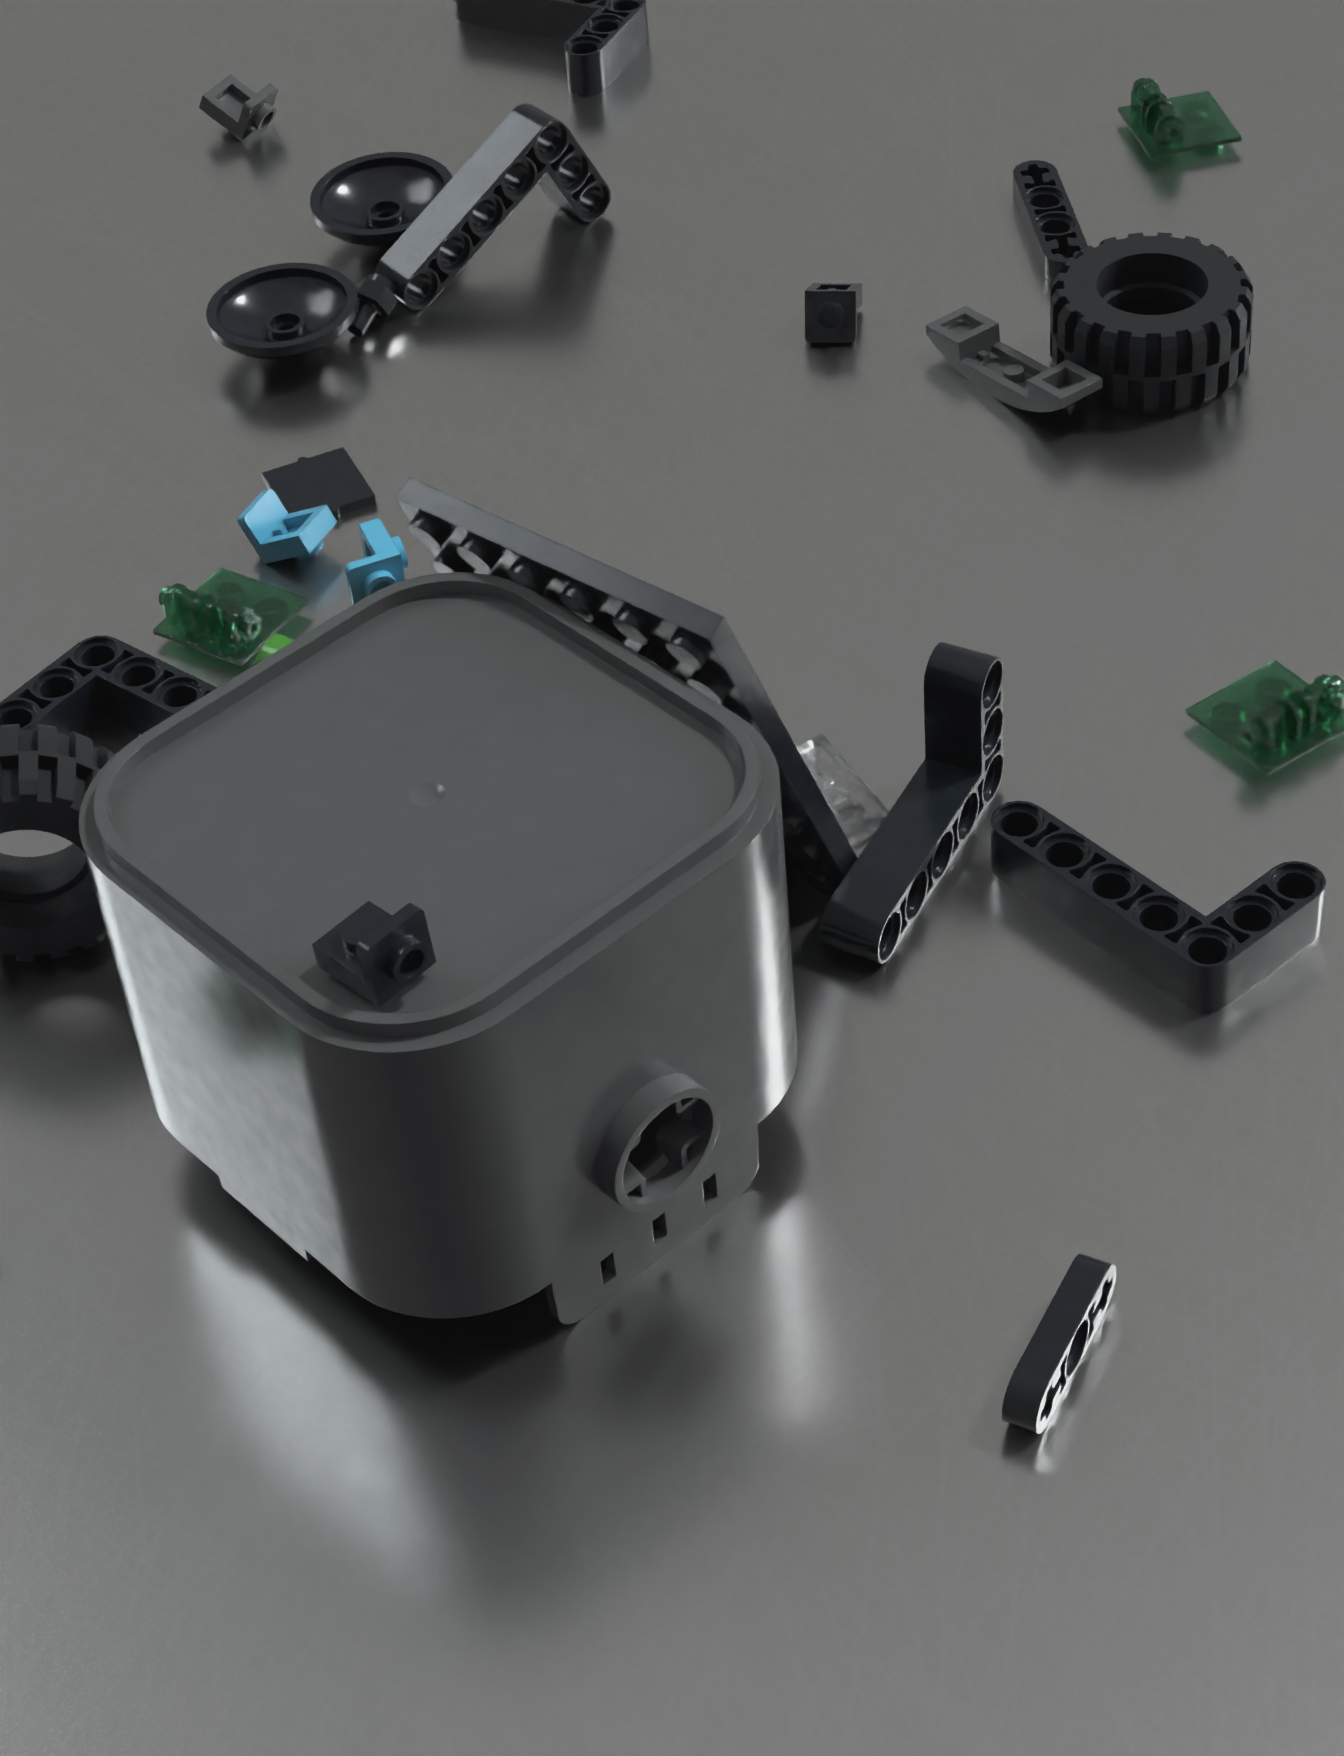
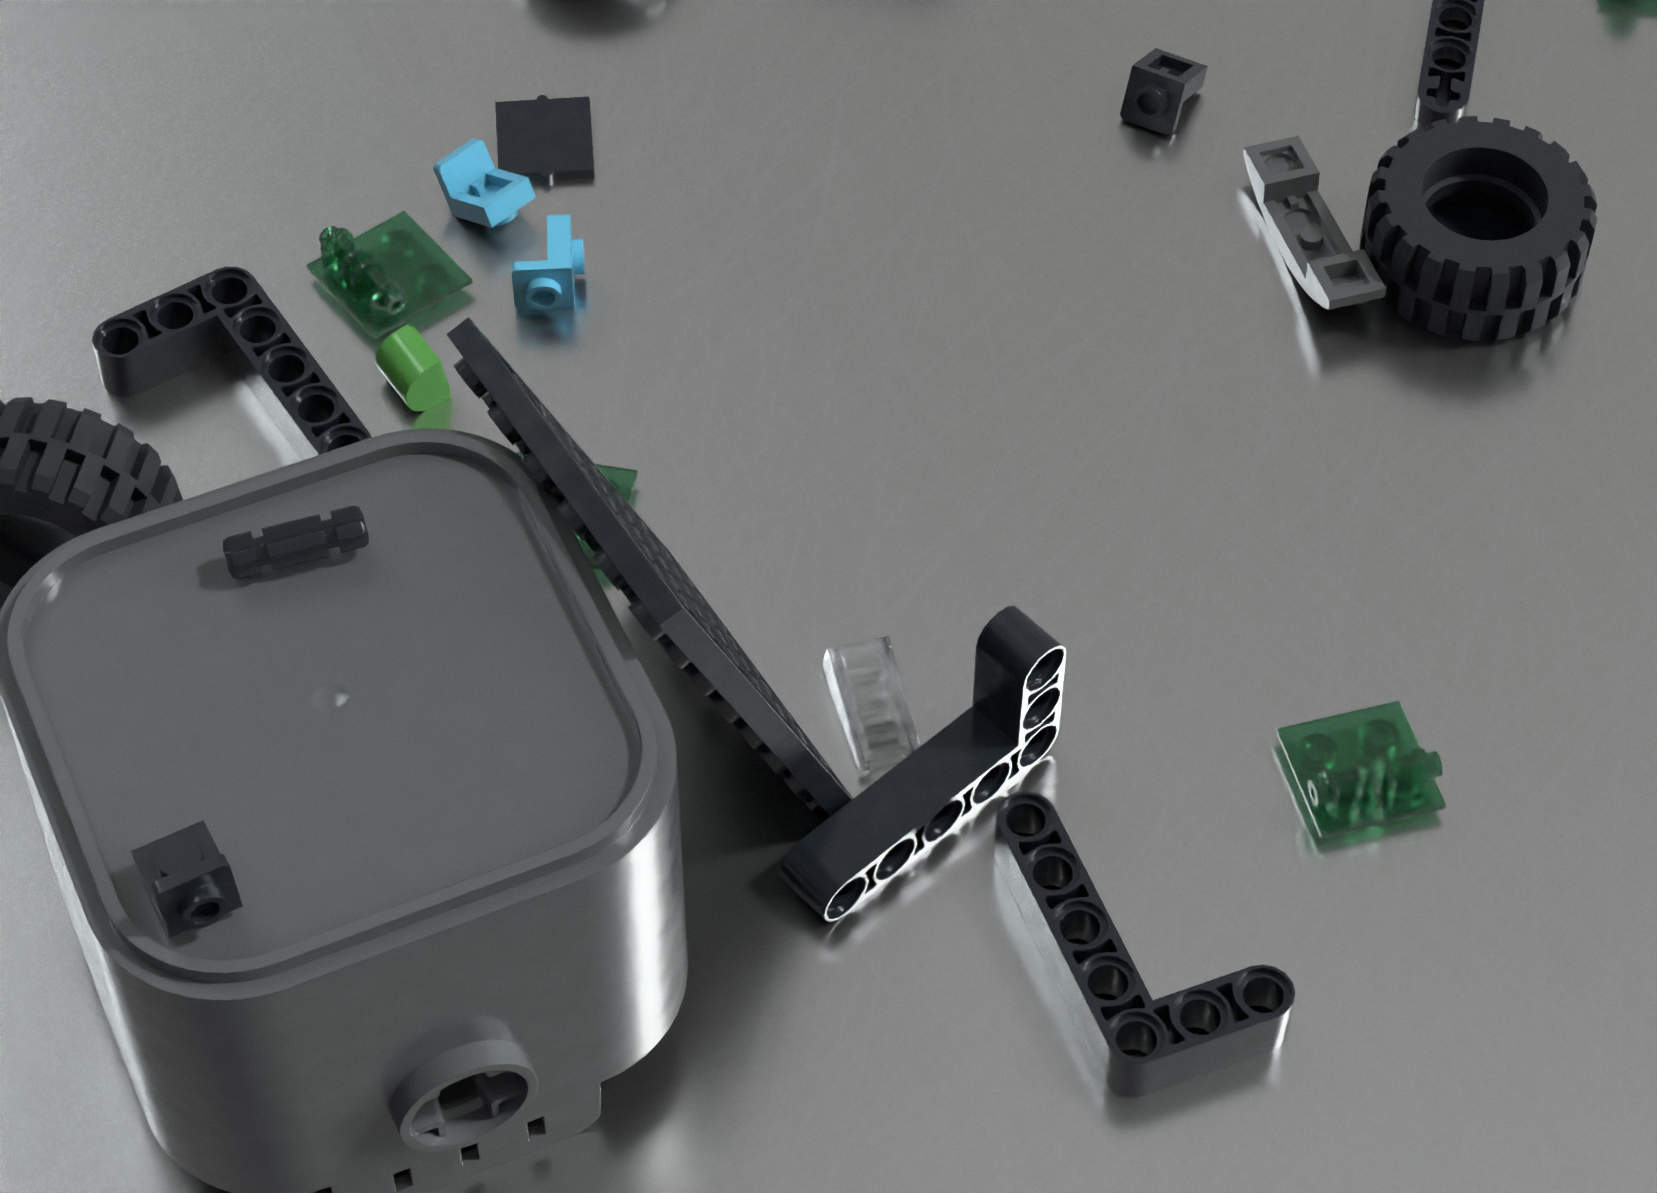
camera: 15 degrees right, 10 degrees up
none -> black axle [223,505,369,580]

